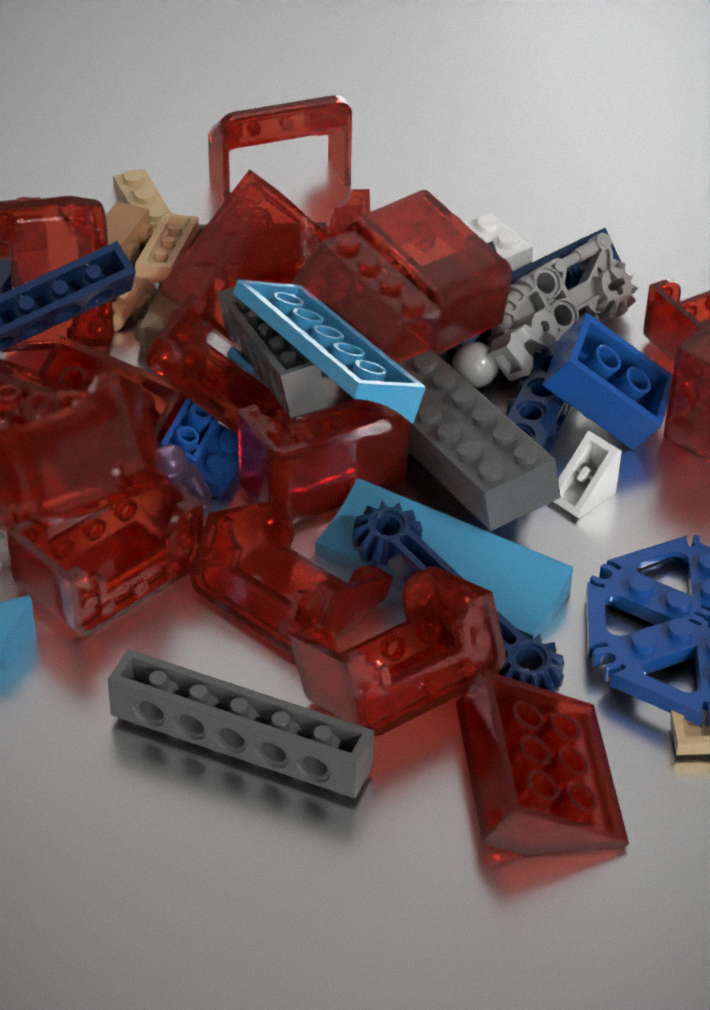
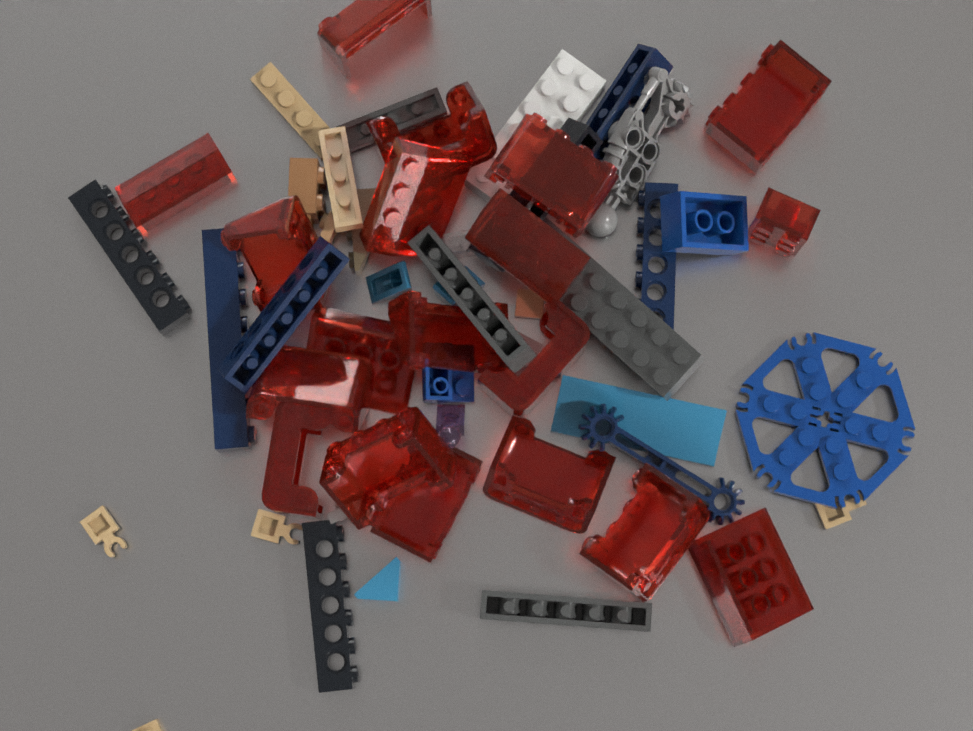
camera: 15 degrees left, 40 degrees up
dark azure arch [233,280,426,424] -> none
light grey leg [488,310,558,381] -> none
white slope [553,430,622,518] -> none

